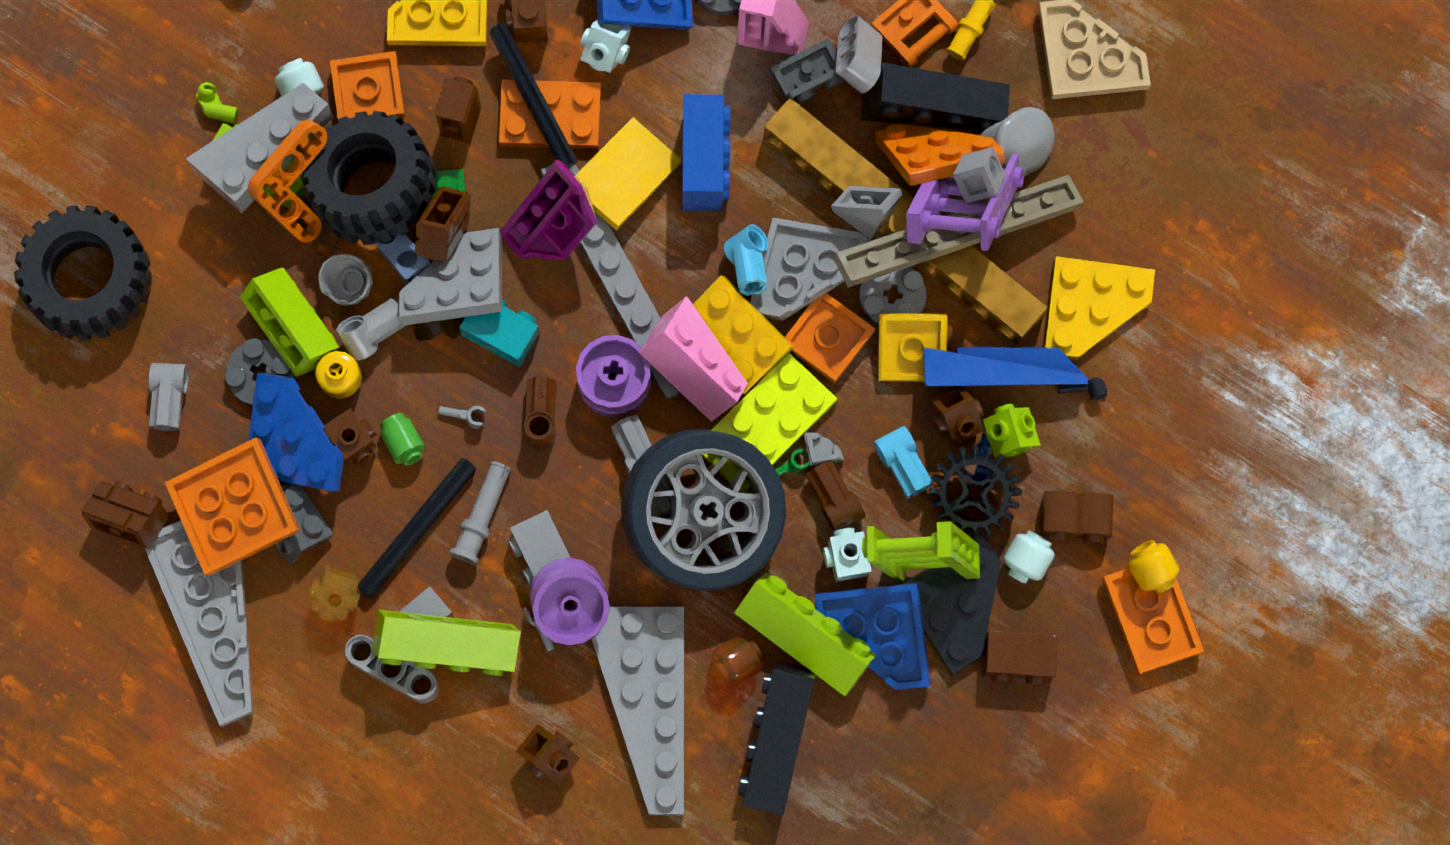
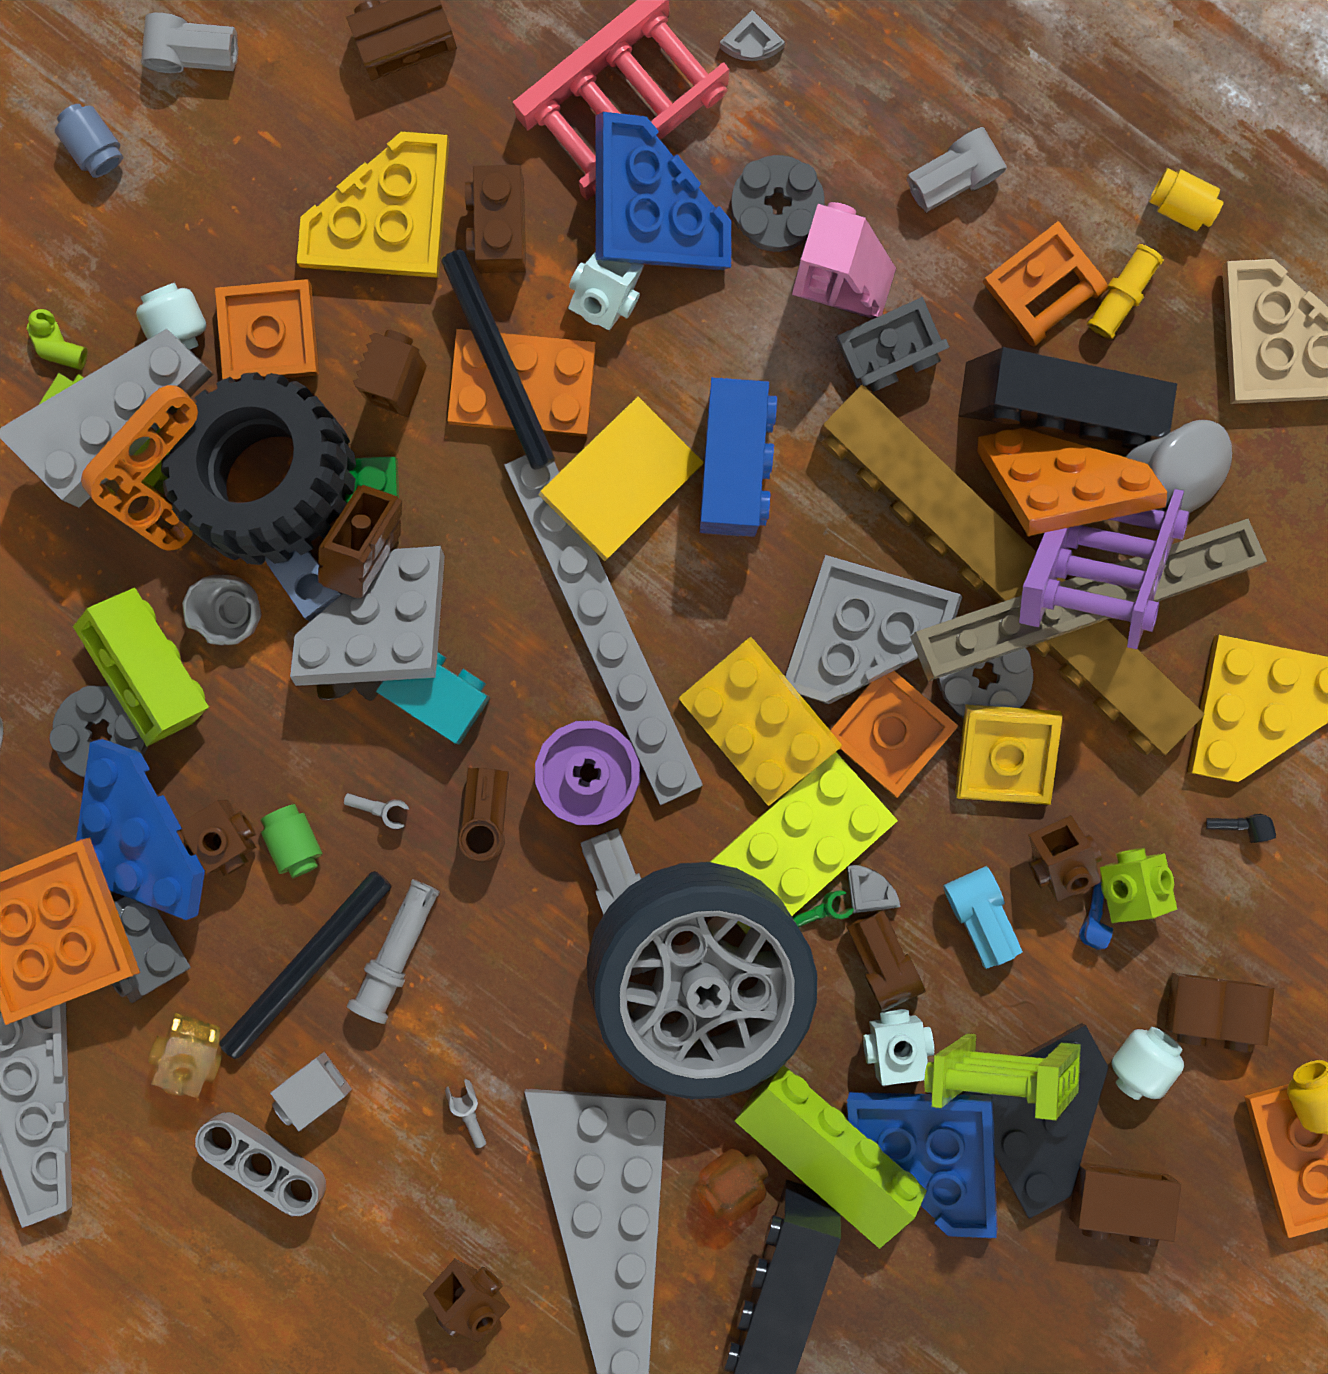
camera: 10 degrees right, 10 degrees up
yellow head [315,351,362,399] -> none
light grey piece [337,298,406,361] -> none
lime brick [372,609,521,676] -> none
magenta wedge [500,160,598,260] -> none
light grey piece [508,510,571,587] -> none
medium lavender wheel [529,557,610,645] -> none
bright pink wedge [638,296,748,422] -> none
medium azure piece [724,224,768,296] -> none
light grey slope [831,186,902,240] -> none
light grey beam [836,15,883,94] -> none
blue wedge [923,347,1088,386] -> none
black gear [929,445,1022,538] -> none
light grey brick [953,147,1006,204] -> none

